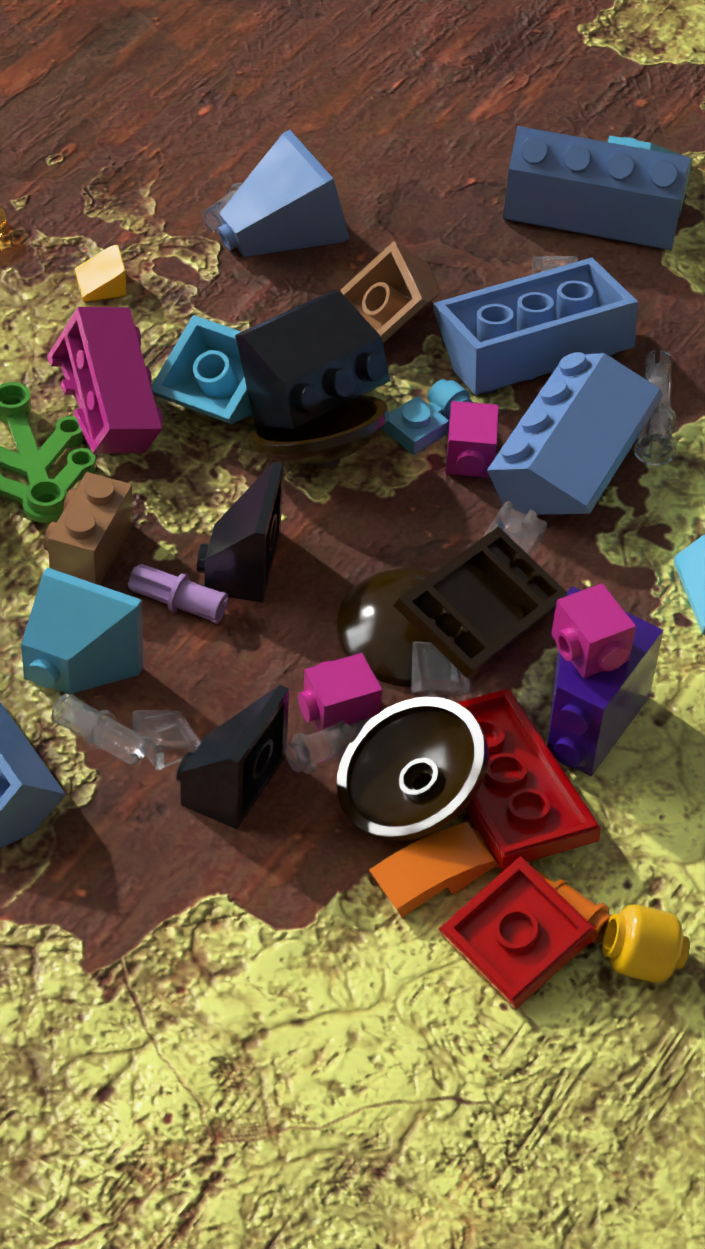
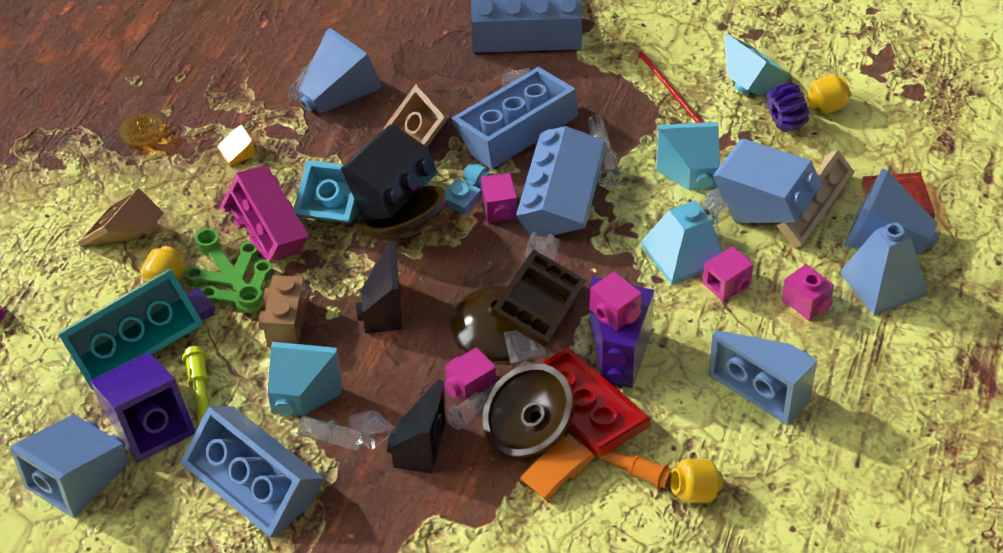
camera: 10 degrees left, 0 degrees up
lavender axle [128,564,229,624] -> none
red tile [439,856,597,1010] -> none

